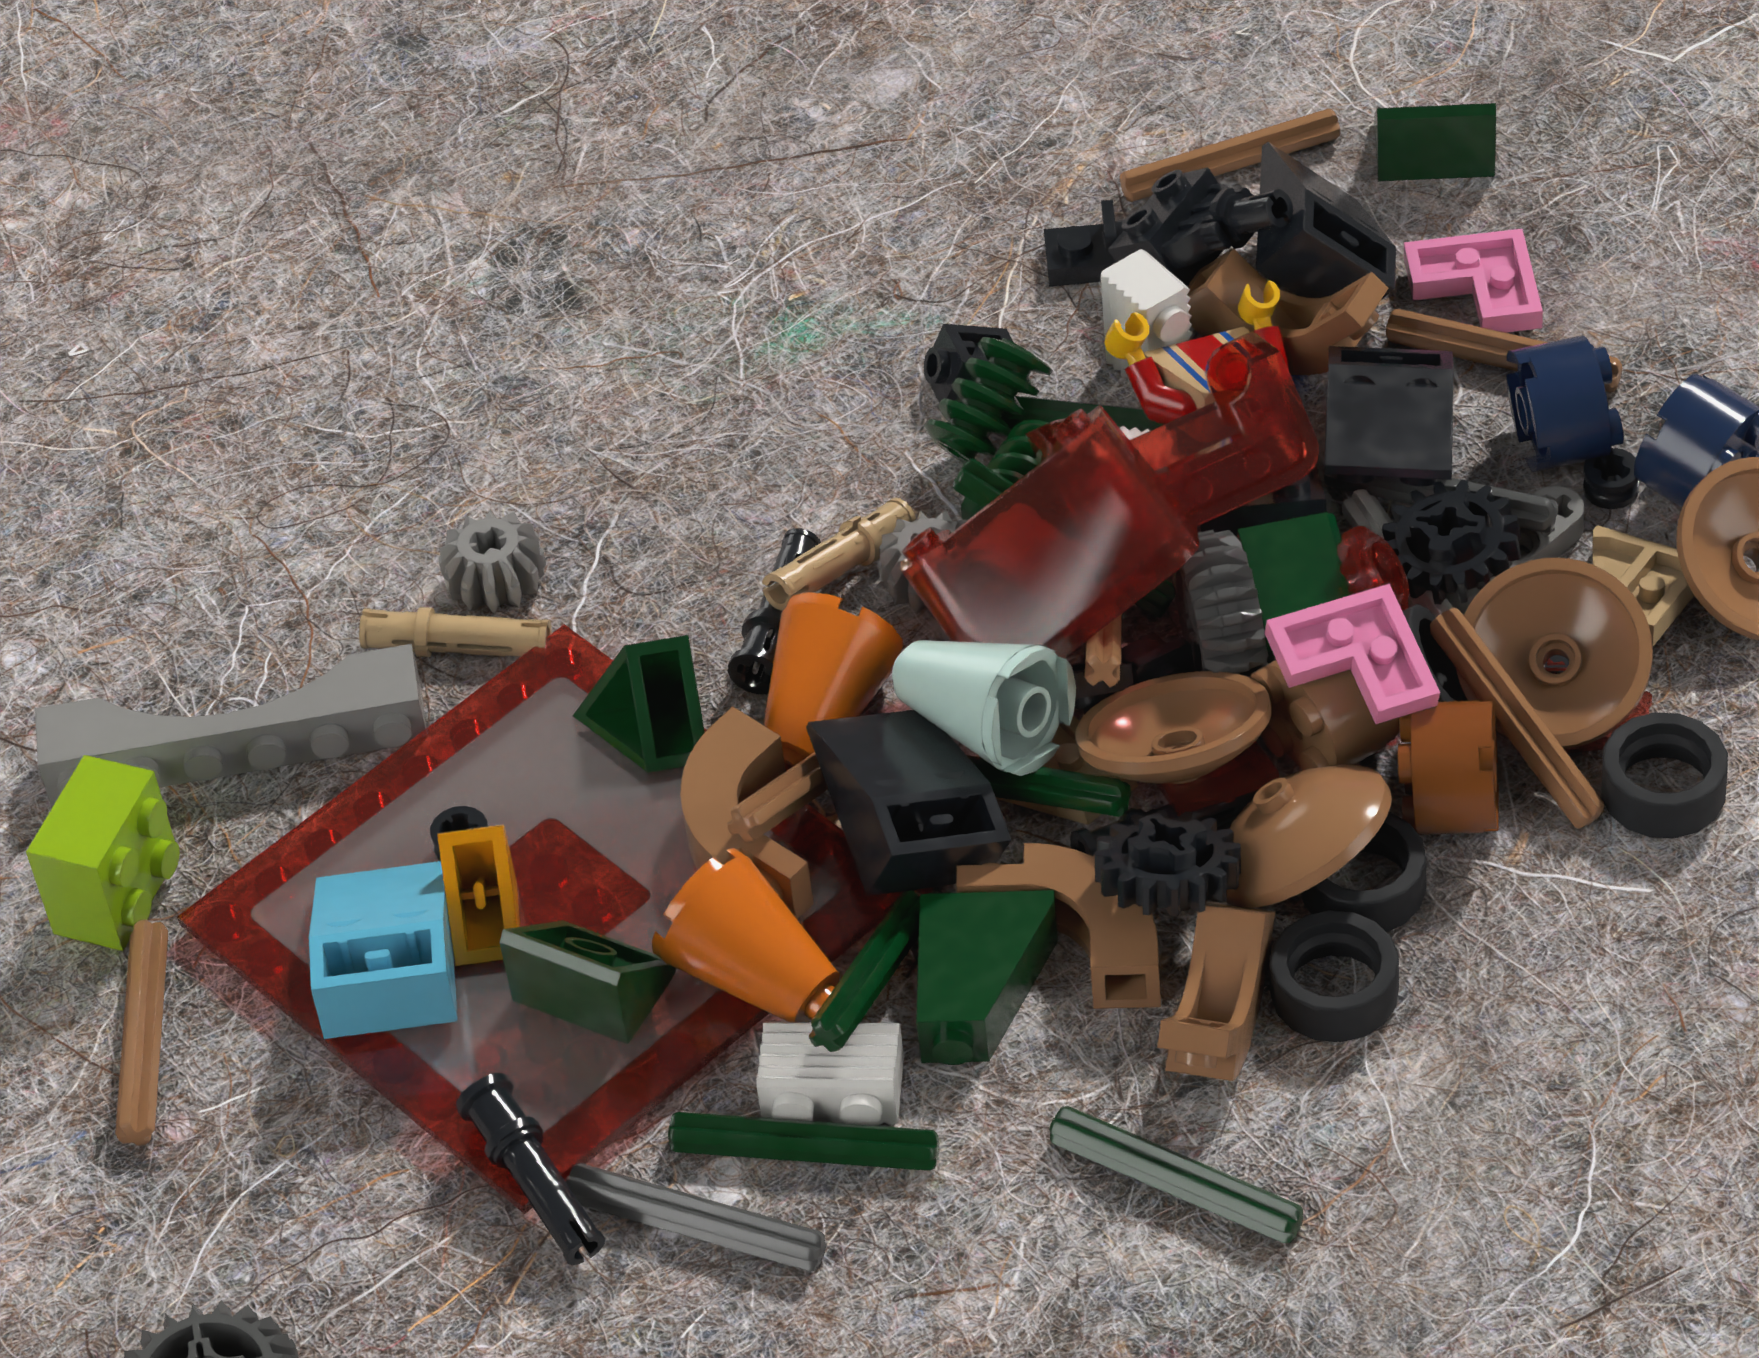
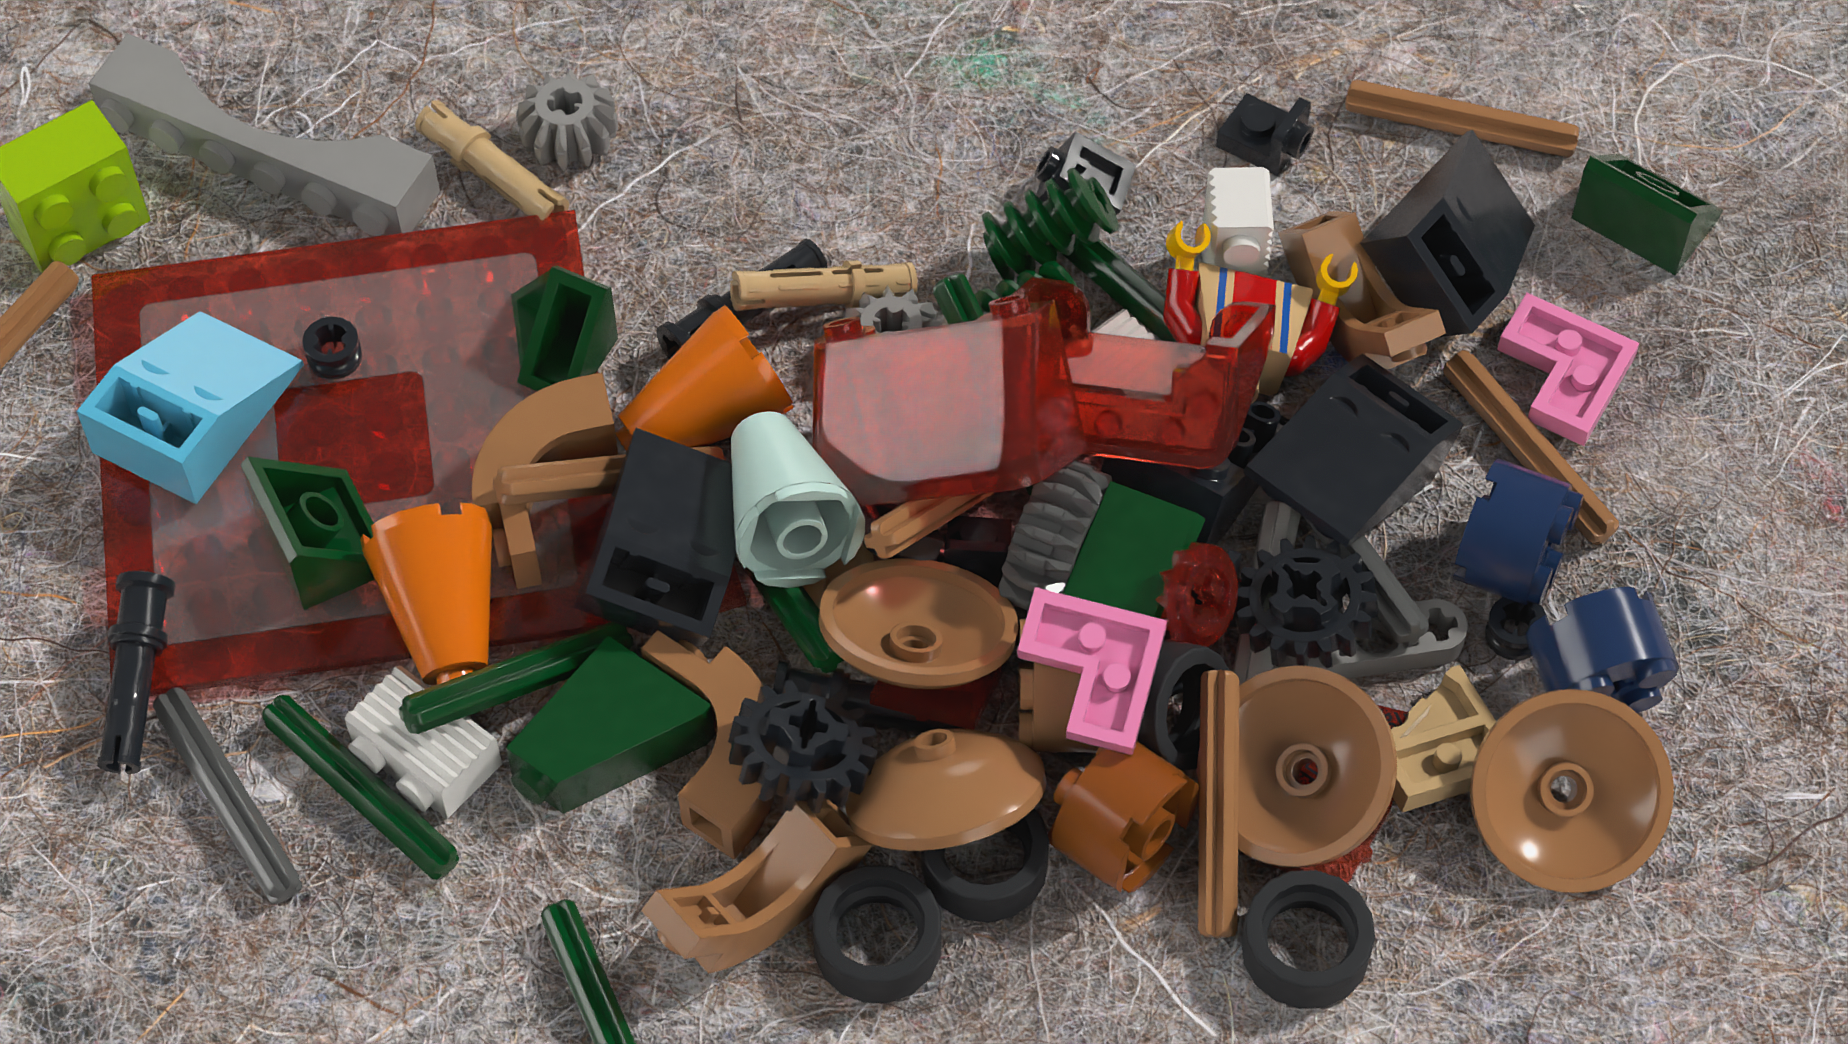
camera: 30 degrees right, 10 degrees up
light orange slope [437,824,520,966] -> none
black brick [1108,167,1294,286] -> none

